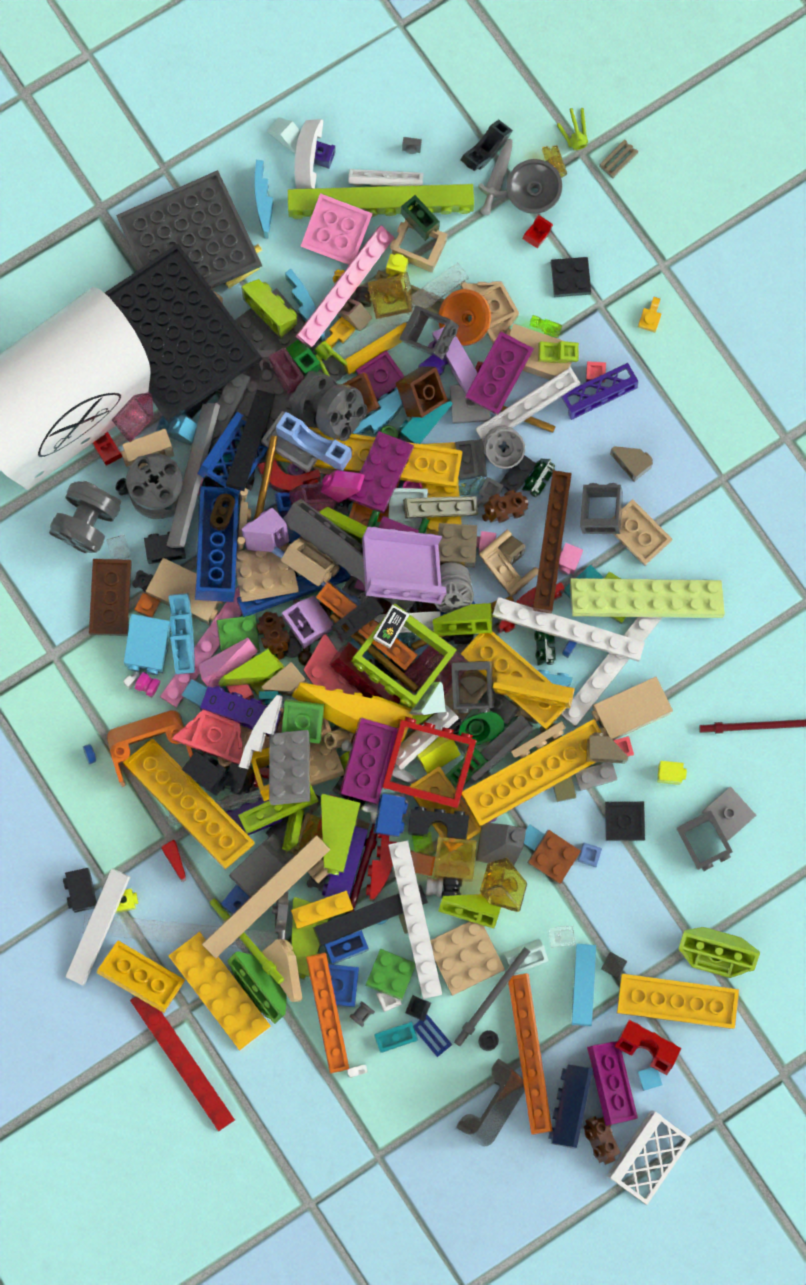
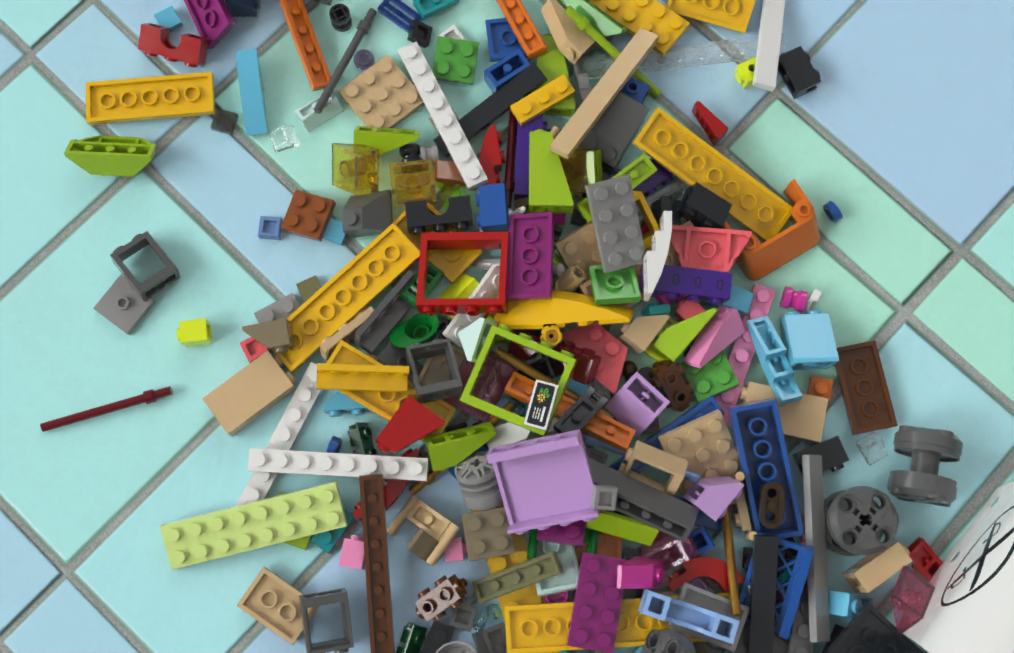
camera: 170 degrees right, 0 degrees up
black plate [132,570,153,592] -> none
dark grey bush [349,1001,375,1027] -> none
black plate [605,801,645,841] -> none
none -> clear purple plate [353,49,375,70]
none -> red slope [375,395,445,455]
none -> yellow plate [540,325,562,347]
none -> light grey tile [590,484,618,511]

